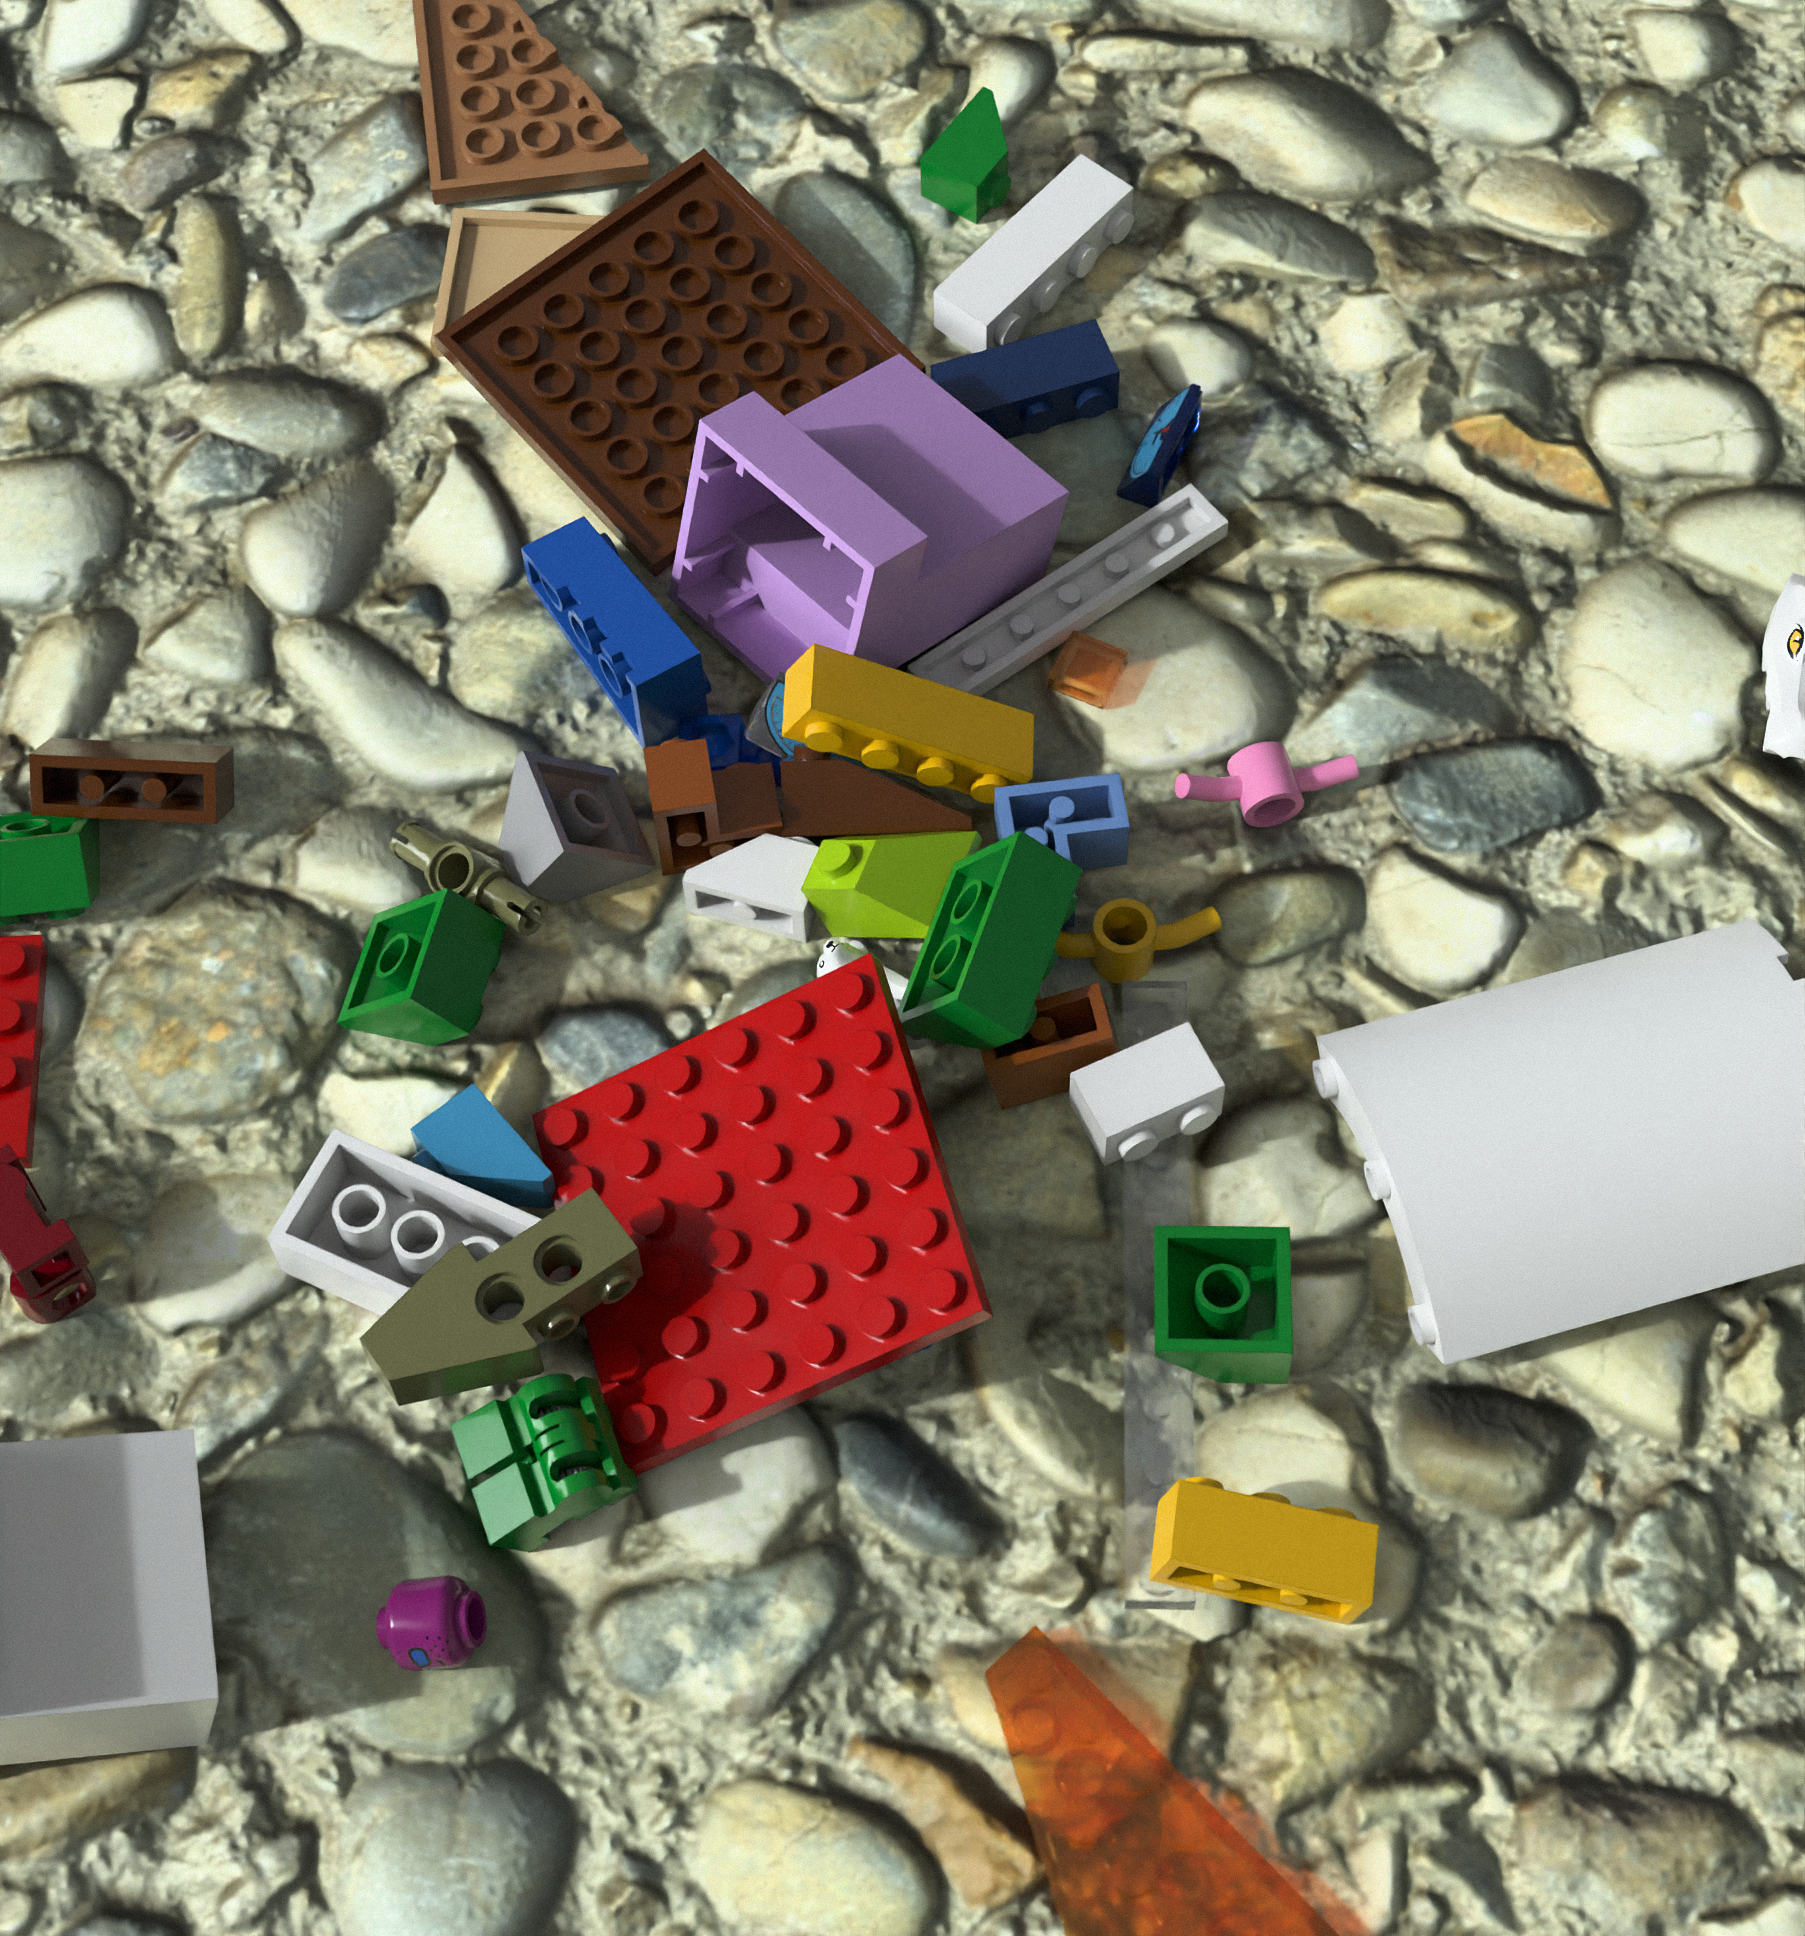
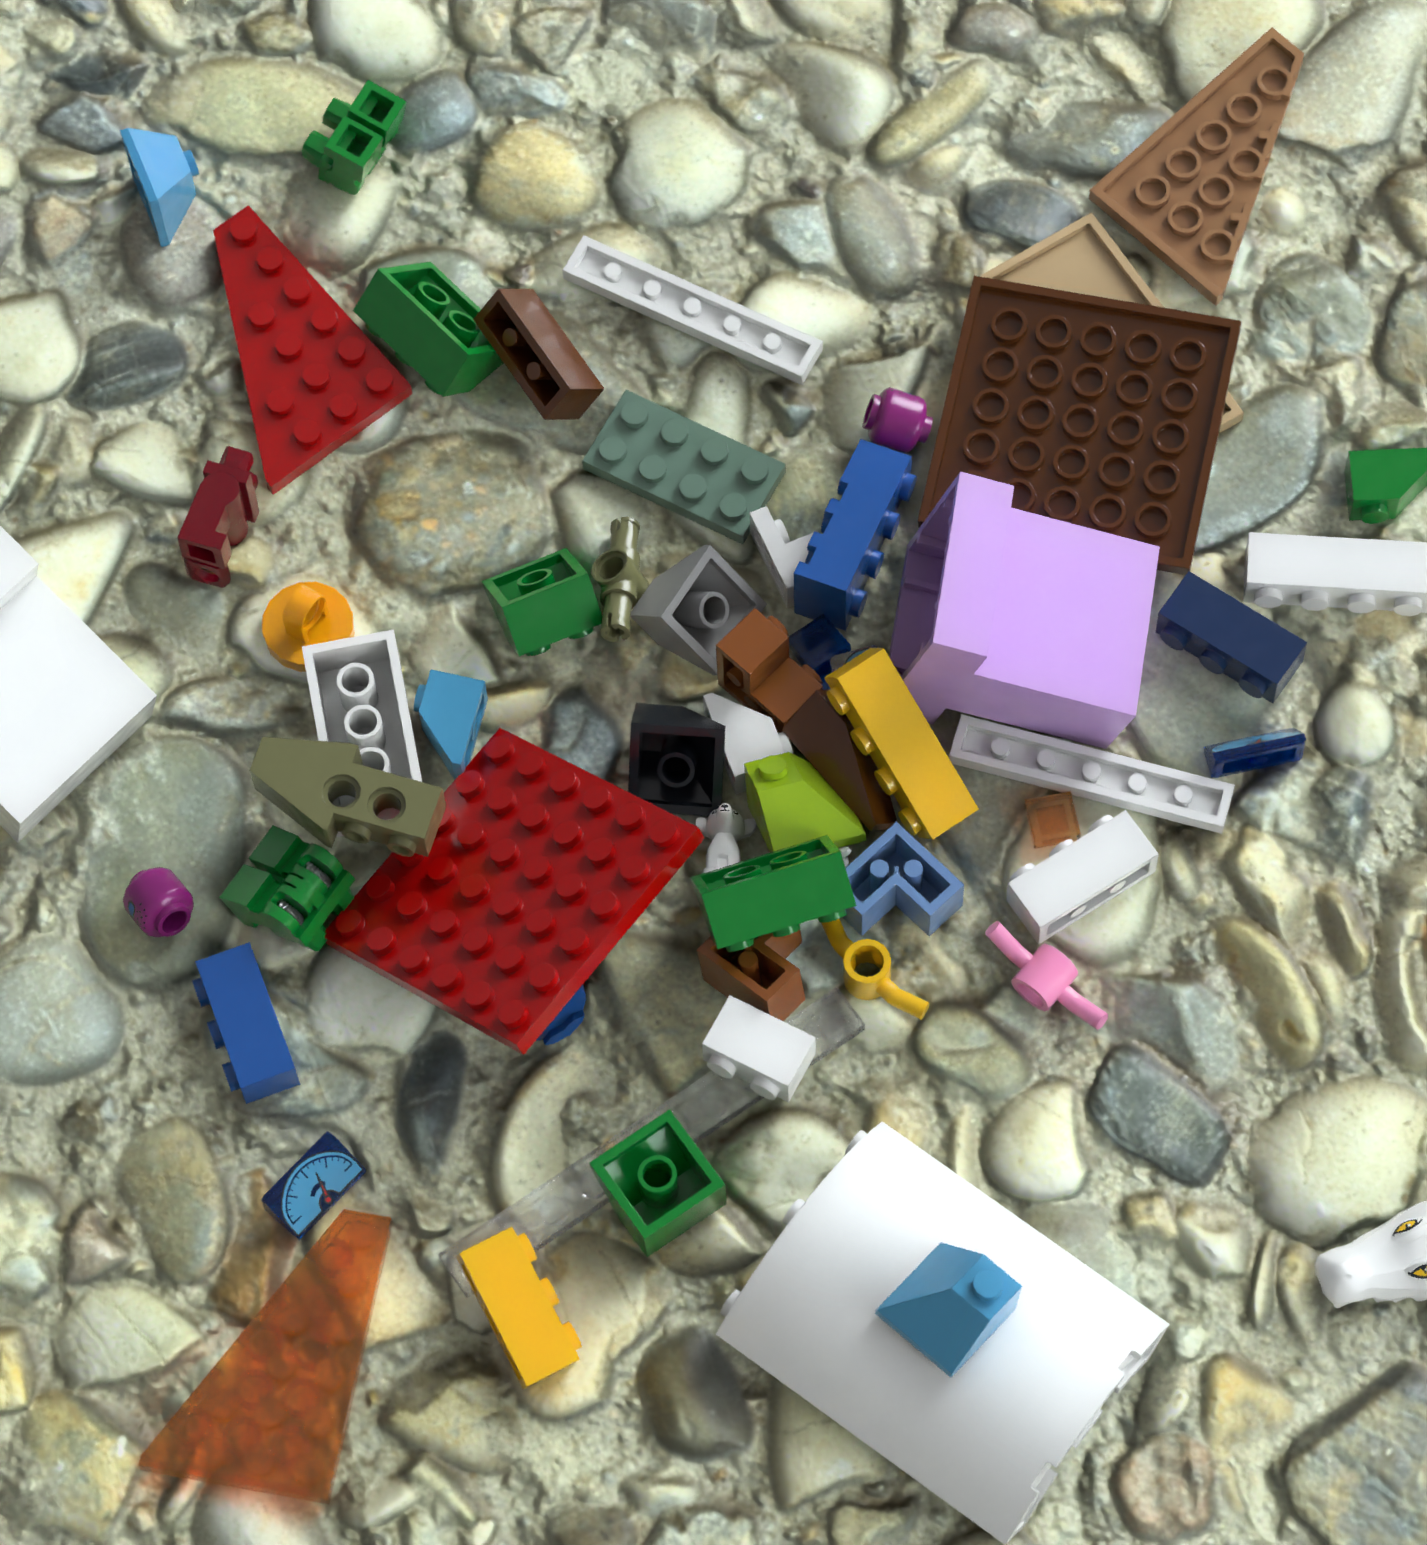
camera: 55 degrees right, 5 degrees up
none -> blue brick [192,942,301,1104]
none -> slope [261,1131,367,1240]
none -> light orange tile [262,582,354,672]
none -> white plate [563,235,823,385]
none -> sand green plate [582,390,786,544]
none -> black slope [628,703,726,816]
none -> white slope [750,506,819,608]
none -> magenta head [862,387,933,453]
none -> dark azure slope [875,1242,1023,1378]
none -> white brick [1006,810,1158,945]

